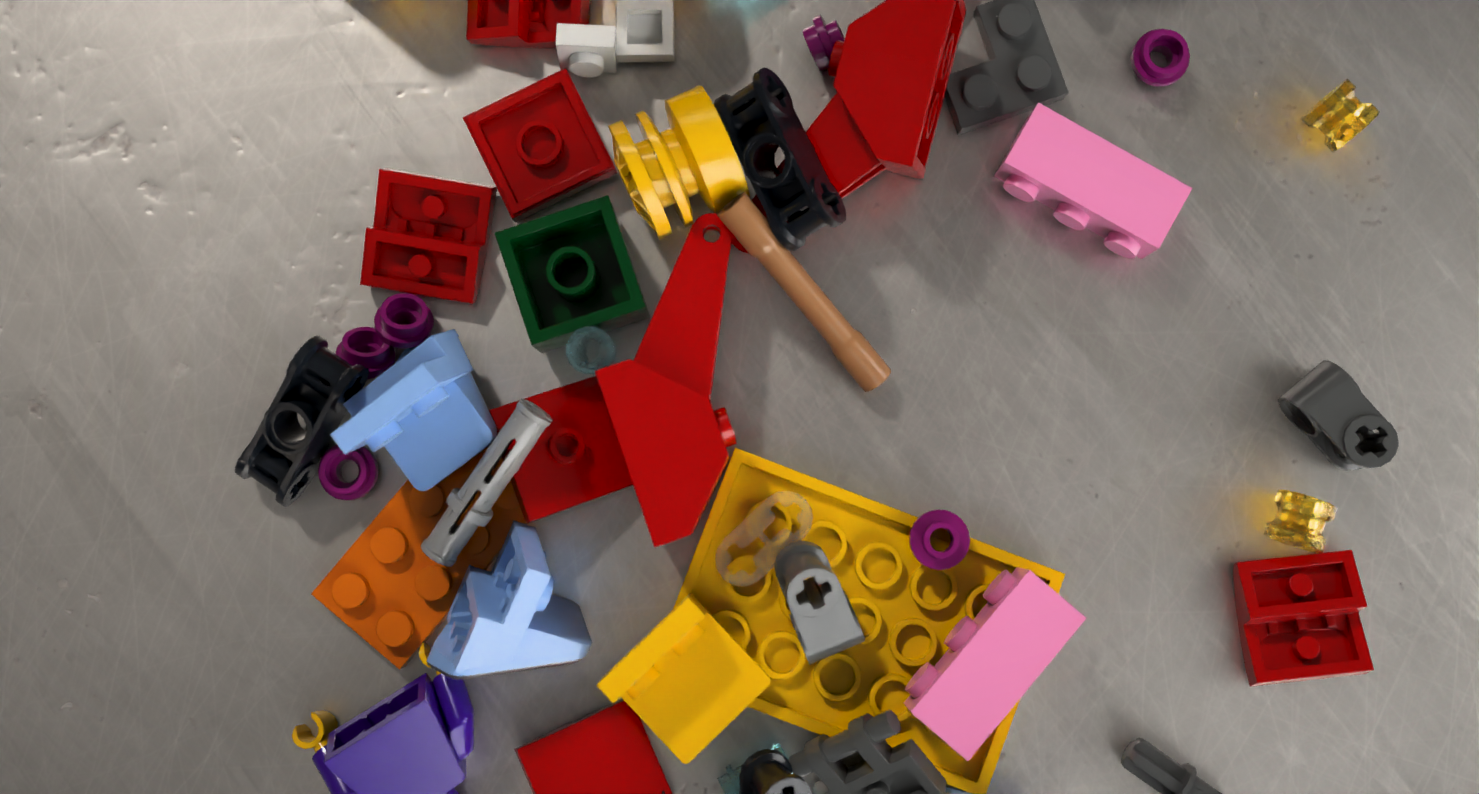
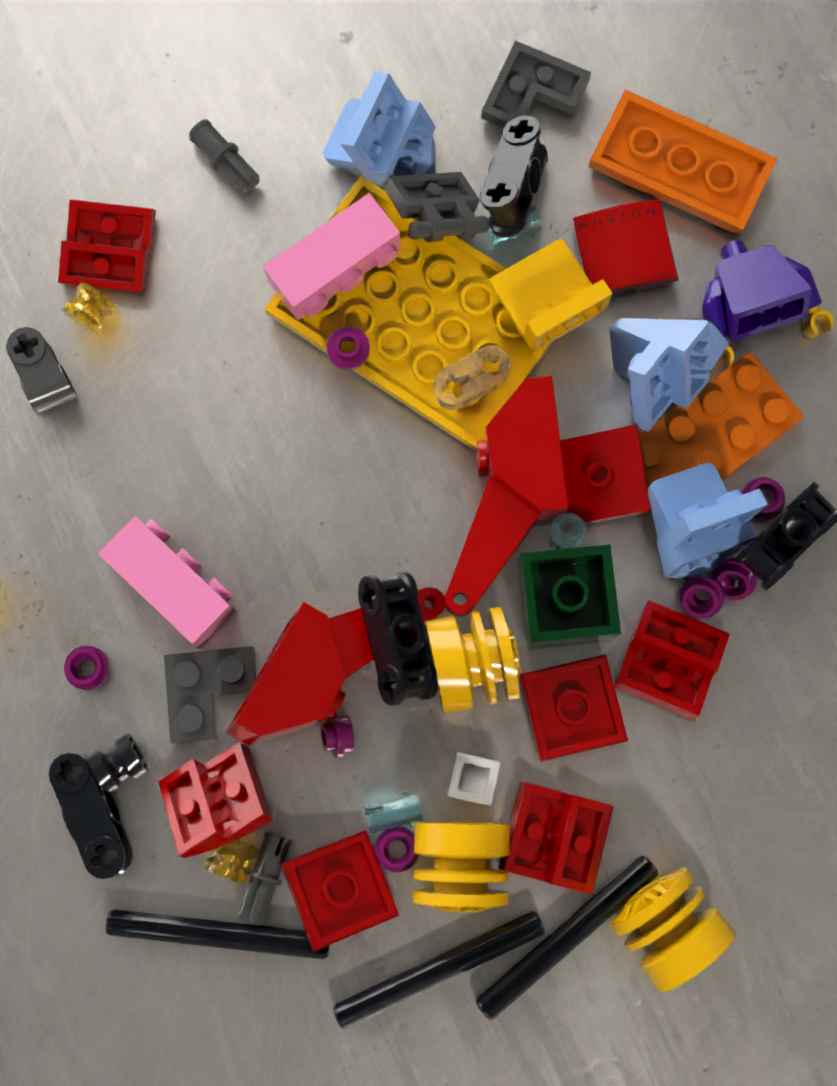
camera: 165 degrees left, 5 degrees down
light grey pin [420,399,553,567] -> none
white plate [555,23,617,77] -> none
medium nougat piece [717,192,891,392] -> none
piece [774,541,865,665] -> none

